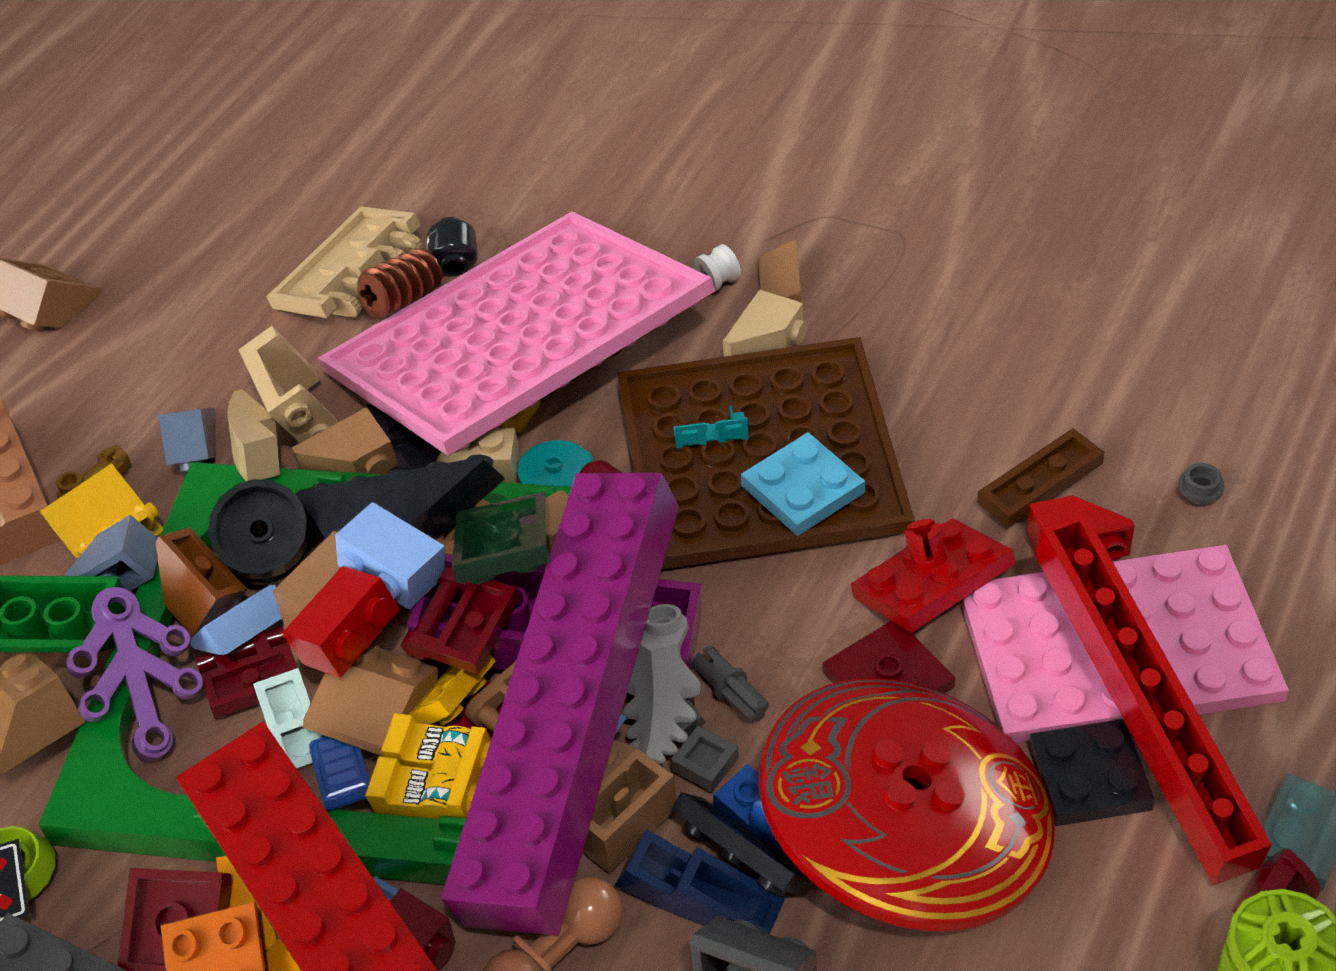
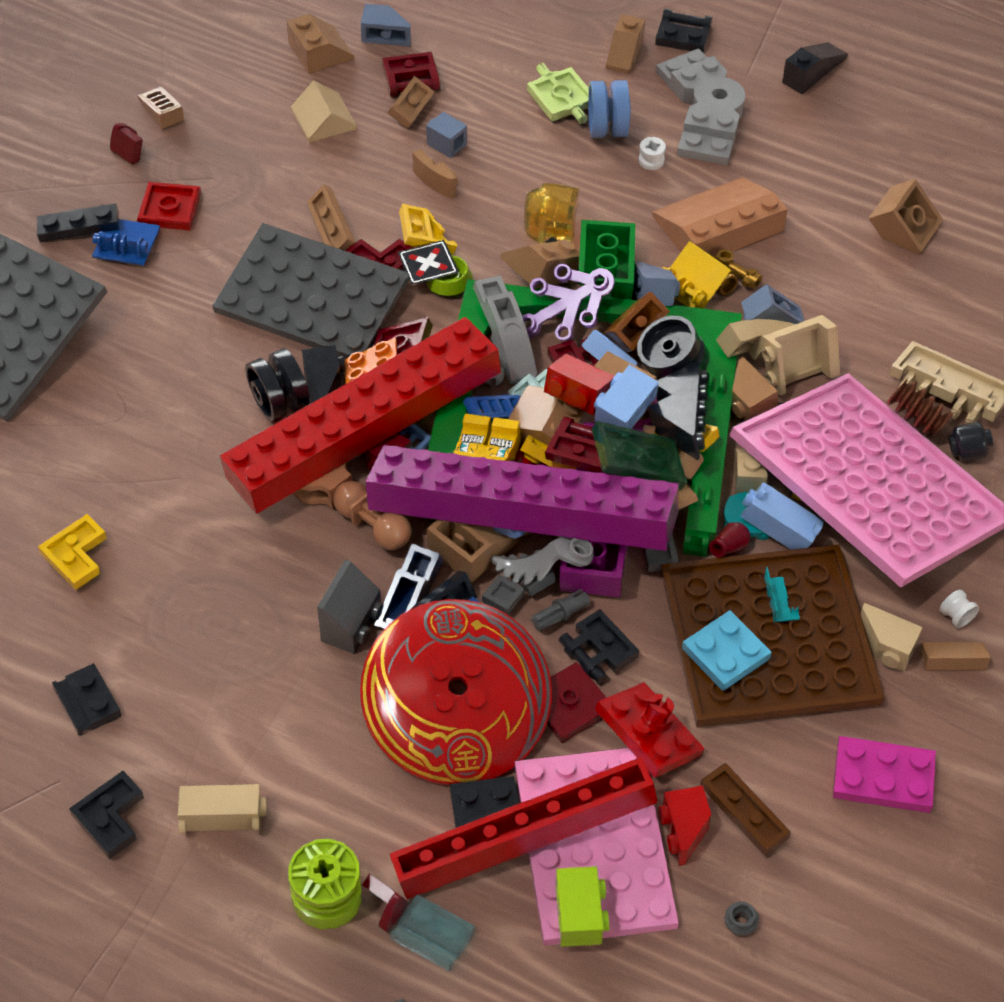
camera: 85 degrees right, 5 degrees up
none -> light grey slope [473,276,537,384]
none -> lime brick [555,866,609,947]
none -> black plate [559,609,639,684]
none -> light blue brick [740,482,824,550]
none -> dark pink plate [832,736,936,813]

